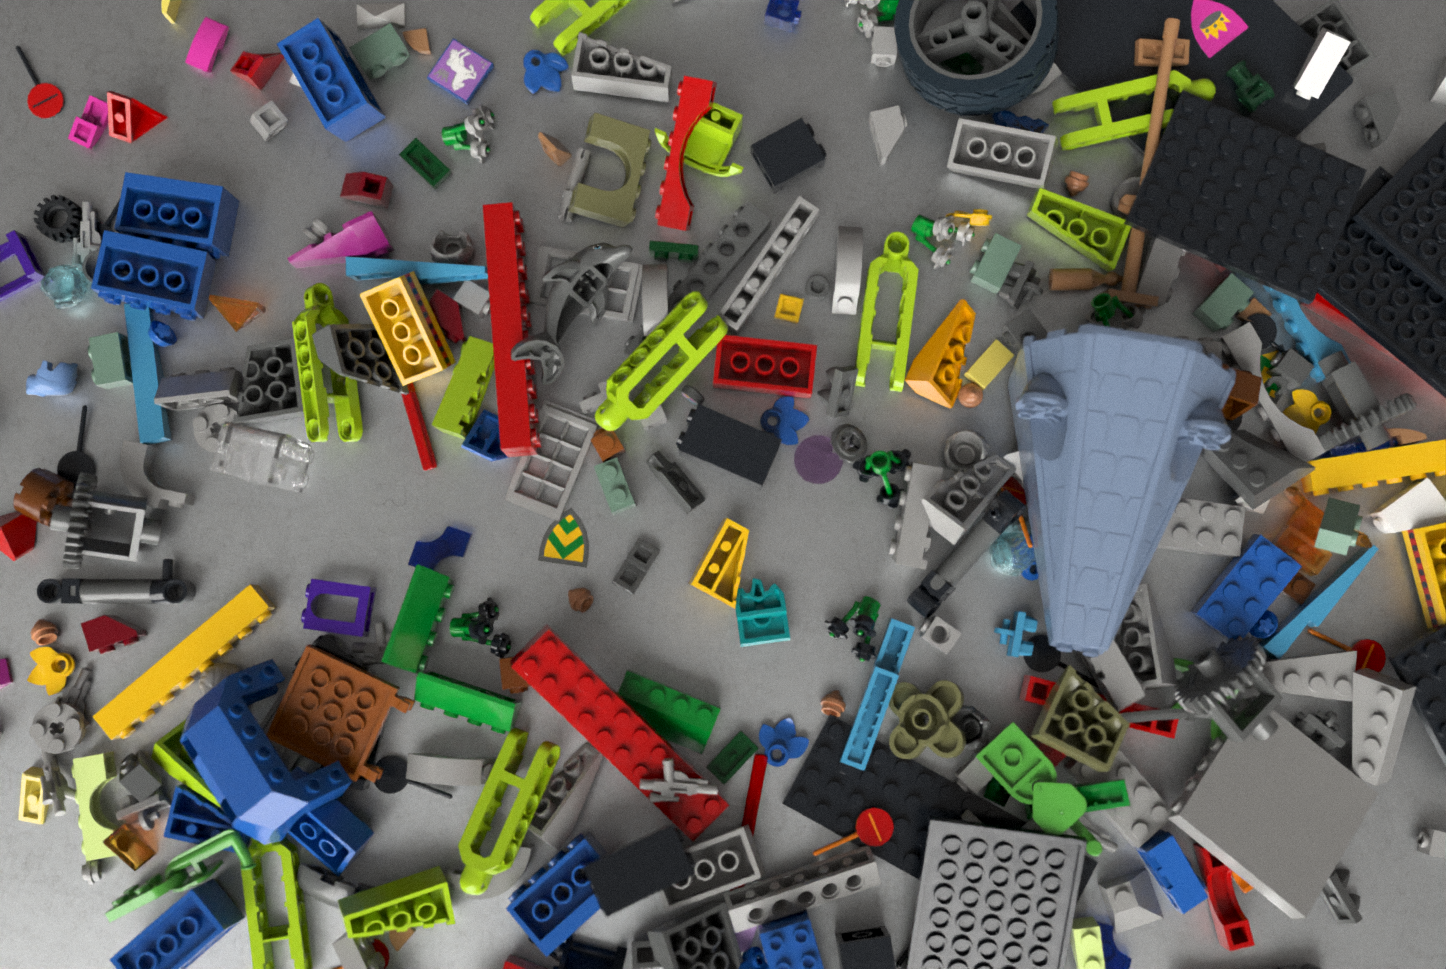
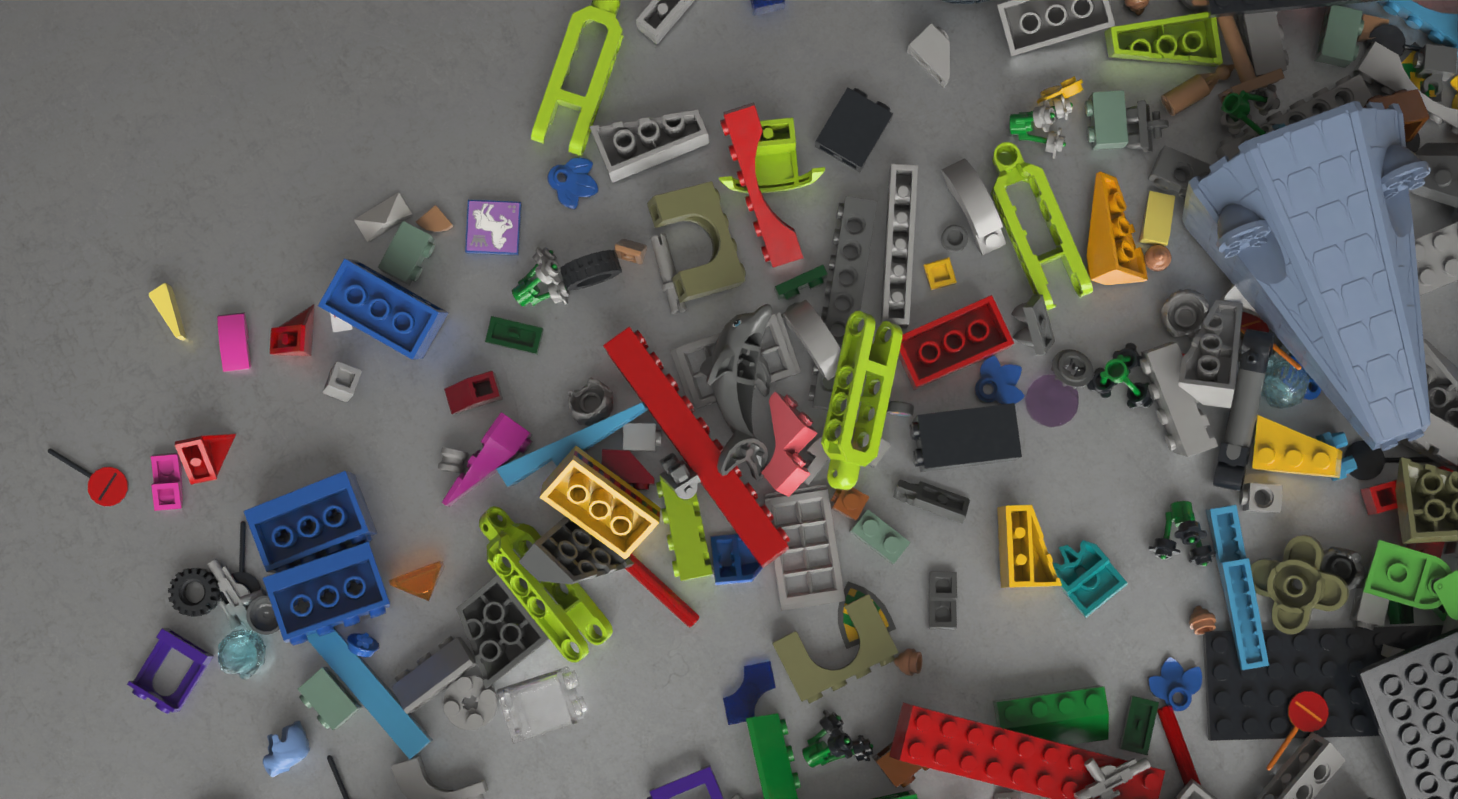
camera: 30 degrees left, 0 degrees up
none -> black tyre [560,250,622,291]
none -> dark grey hips [659,453,701,499]
none -> coral arch [761,391,818,497]
none -> olive arch [772,594,899,704]
none -> yellow wedge [1252,415,1342,478]

